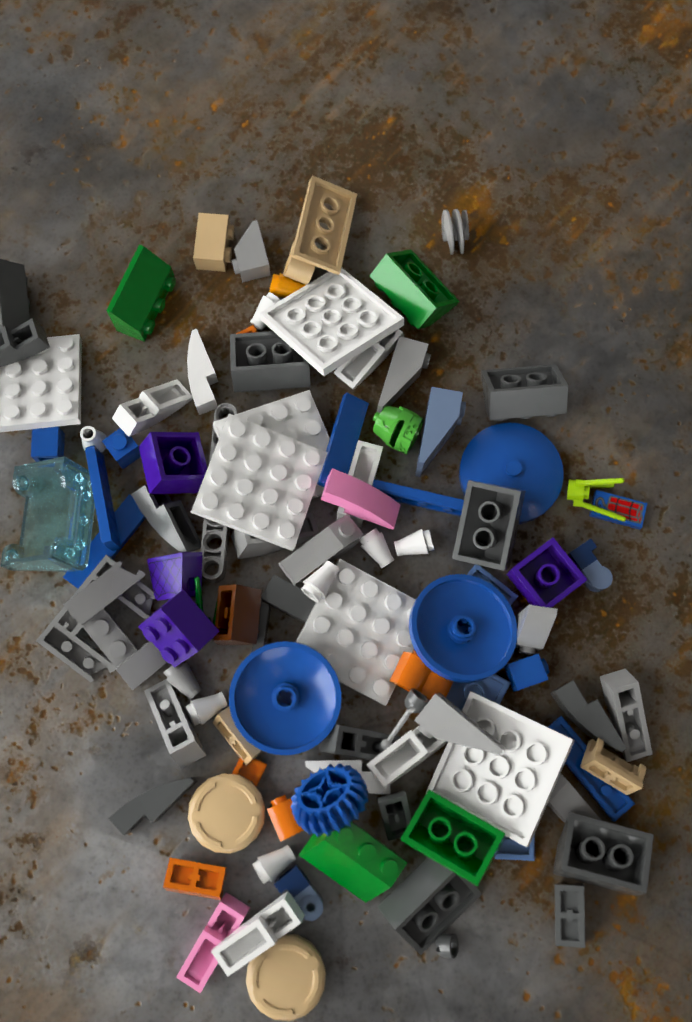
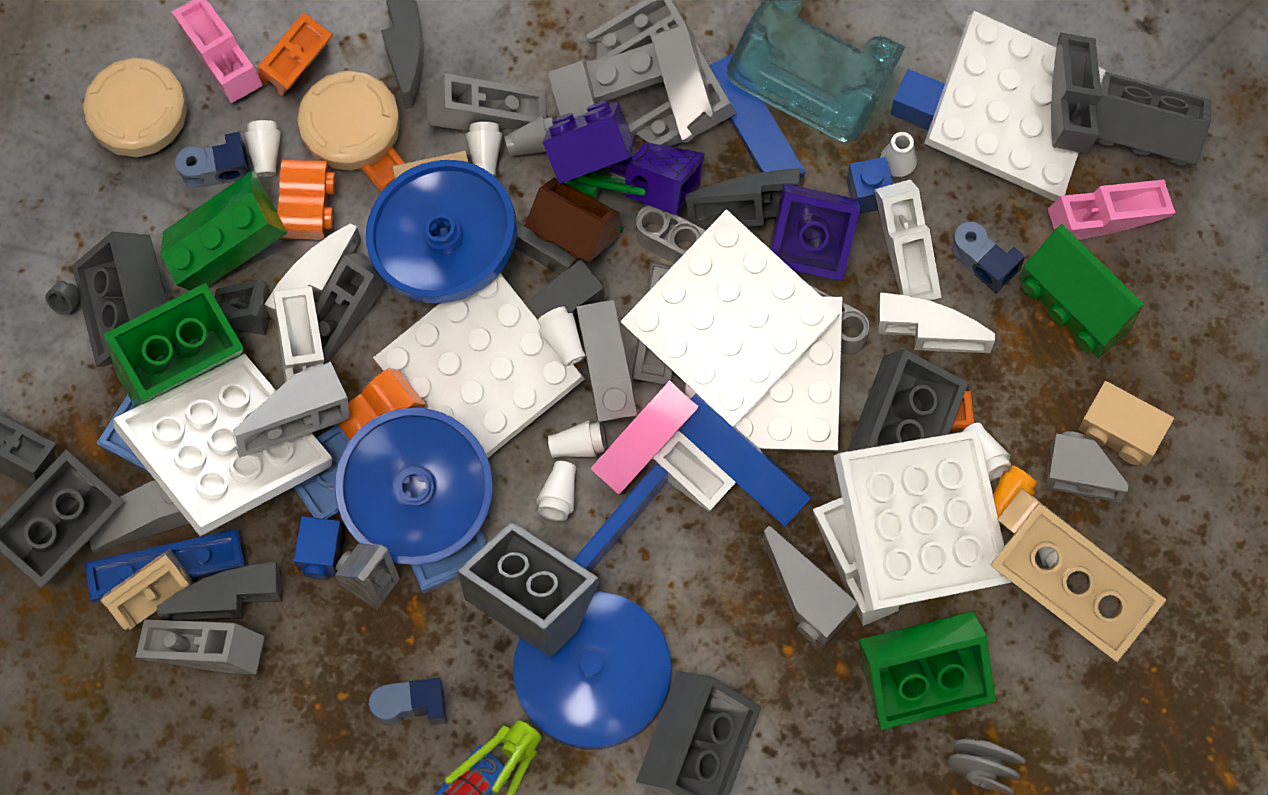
camera: 120 degrees right, 5 degrees down
blue tile [85,445,121,551] -> none
white slope [211,891,305,976] -> none
blue gear [290,763,369,837] -> none
bright green helmet [373,406,424,455] -> none
hinge [381,689,429,750] -> none
sand blue slope [415,387,466,477] -> none
dark purple brick [506,537,587,608] -> none
none -> leg [952,222,1025,294]
none -> bright pink slope [1048,180,1175,240]

